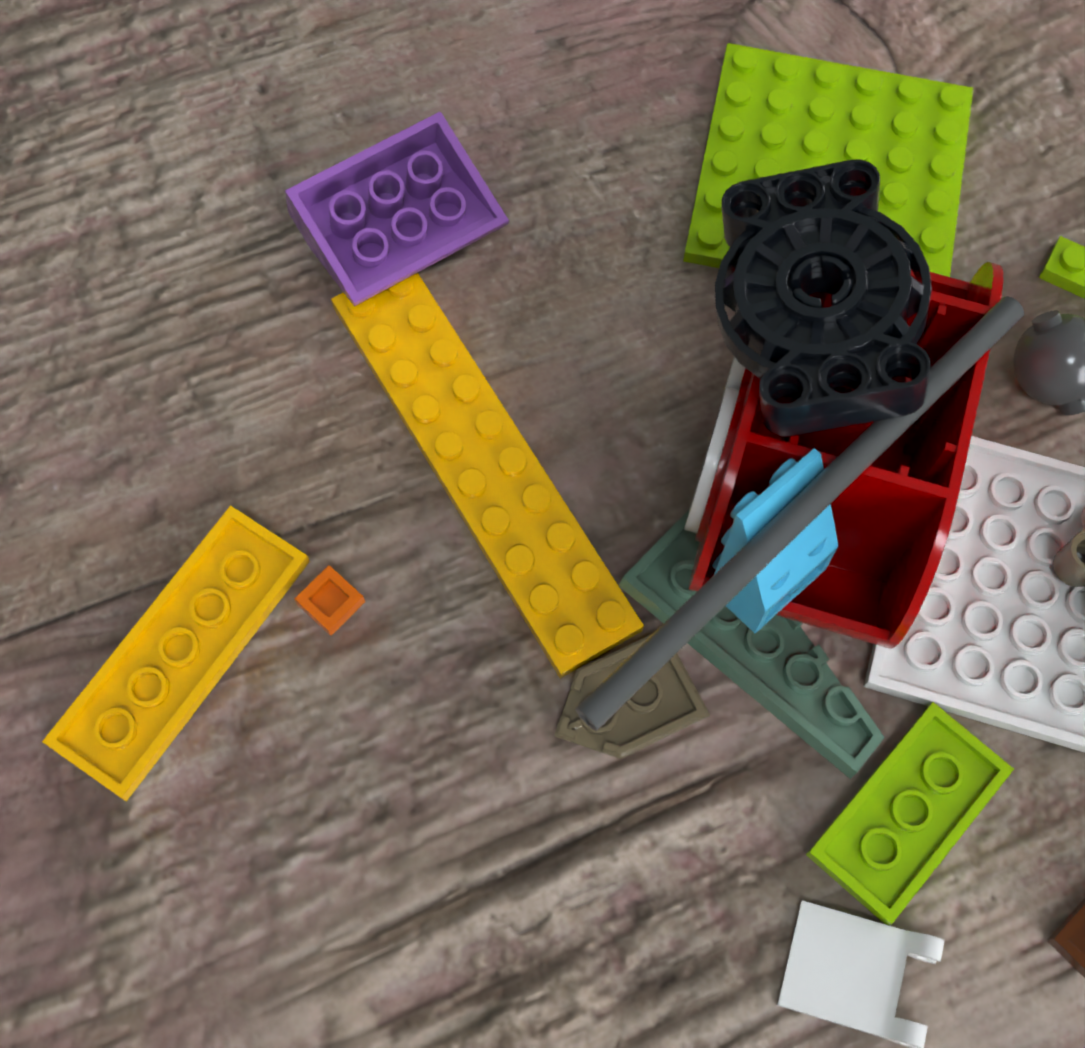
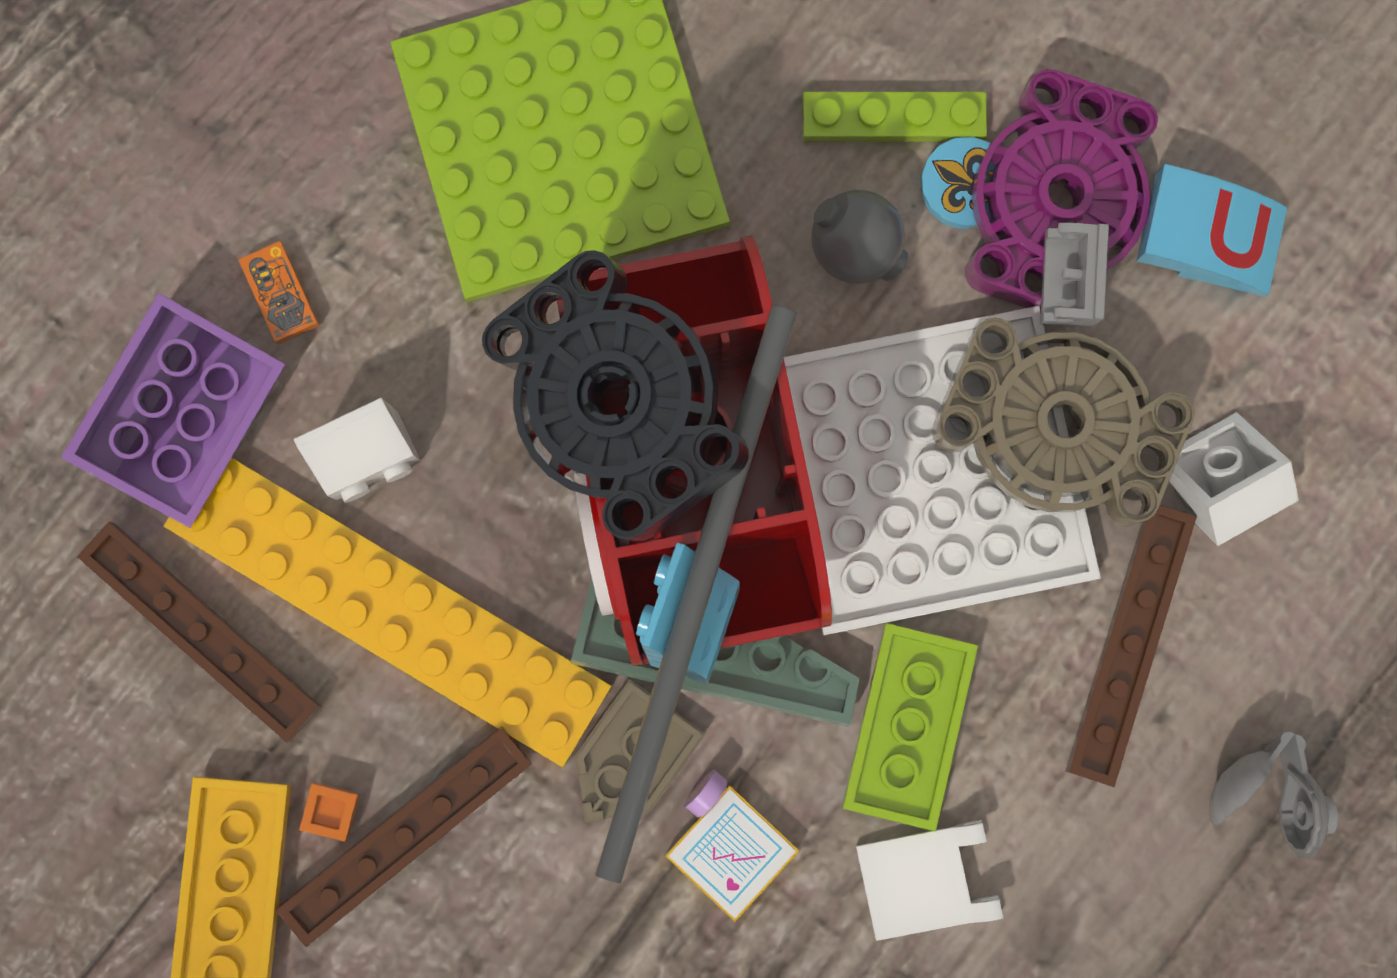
camera: 25 degrees left, 15 degrees up
none -> reddish brown plate [77,522,322,743]
none -> tile [238,241,320,345]
none -> reddish brown plate [276,726,531,947]
none -> white slope [294,398,421,503]
none -> white tile [665,785,799,922]
none -> lavender tile [684,769,727,817]

